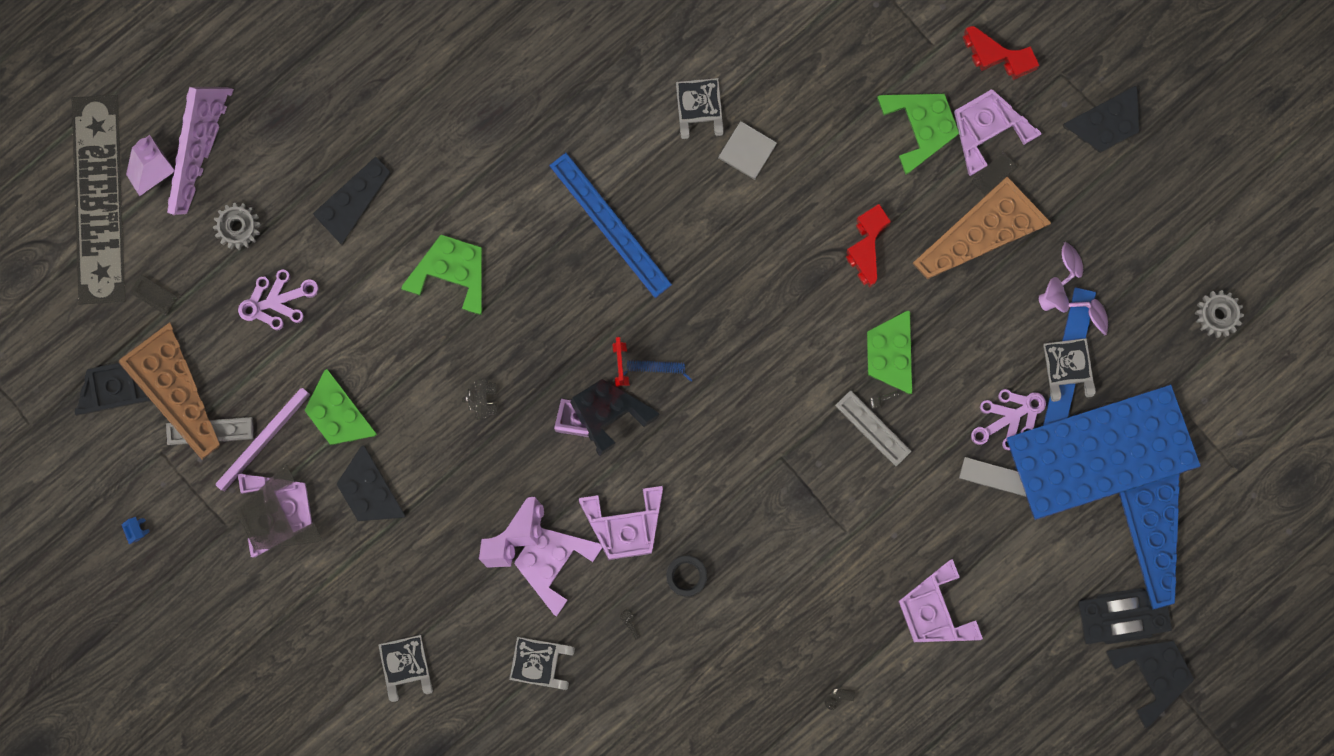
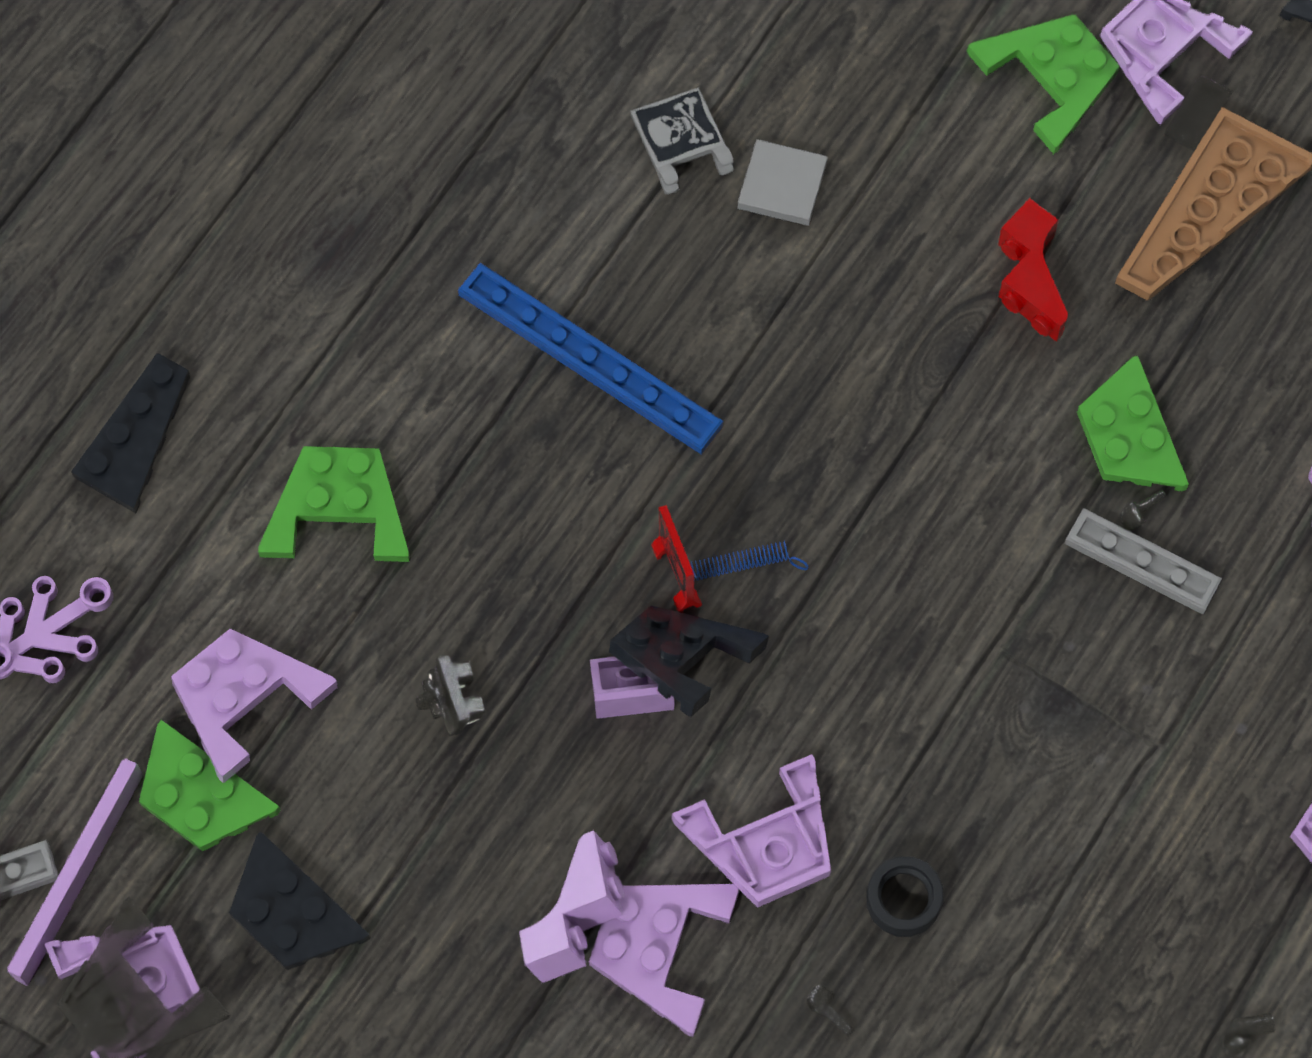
camera: 20 degrees left, 15 degrees down
none -> lavender wing [171,629,337,783]

